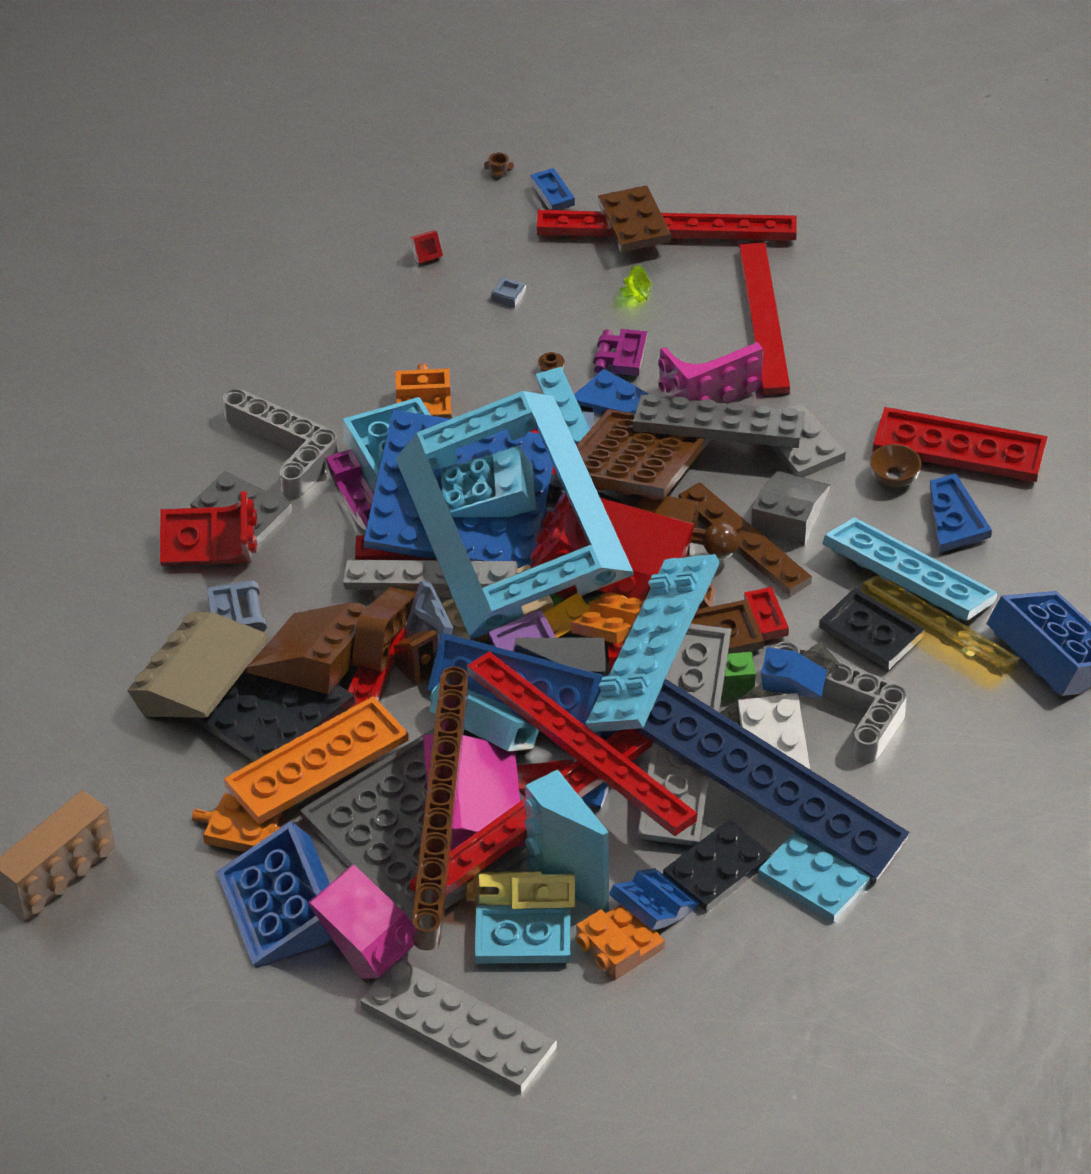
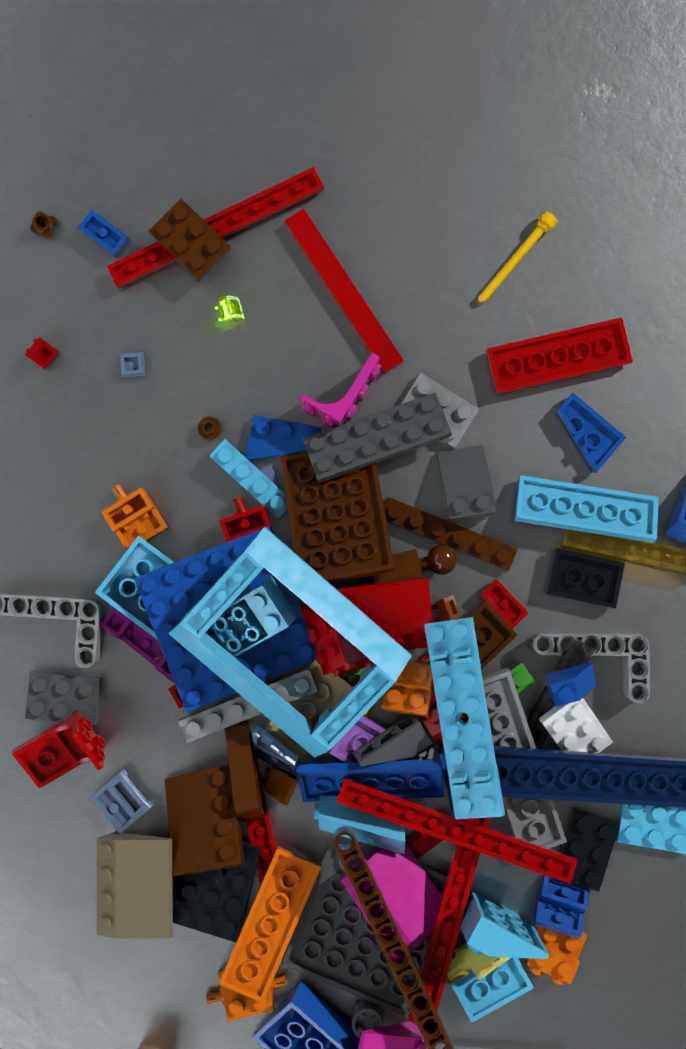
camera: 25 degrees left, 40 degrees up
magenta plate [593,329,647,376] -> none
reddish brown piece [870,444,921,488] -> none
none -> yellow piece [478,211,558,303]

